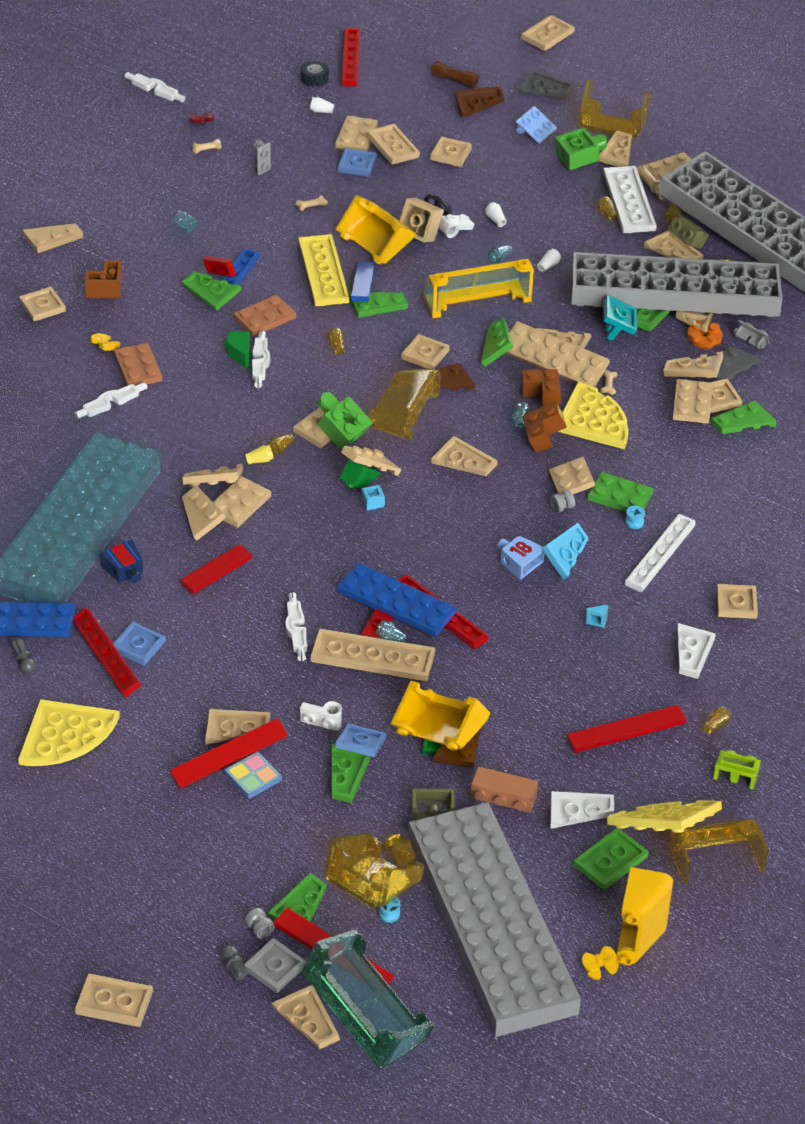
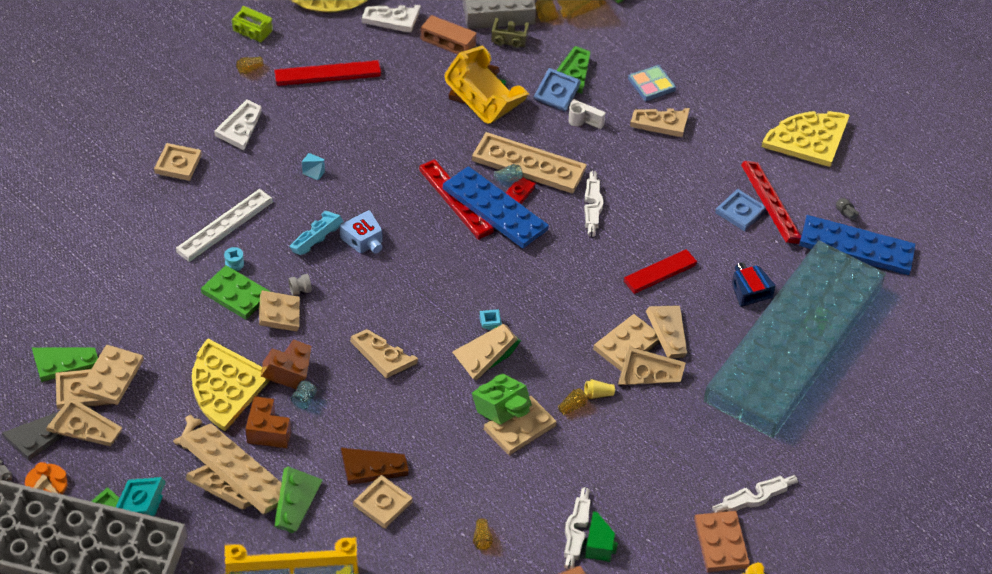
camera: 170 degrees left, 5 degrees up
red tile [170,718,288,790] -> none
clear yellow windscreen [369,368,440,440] -> none

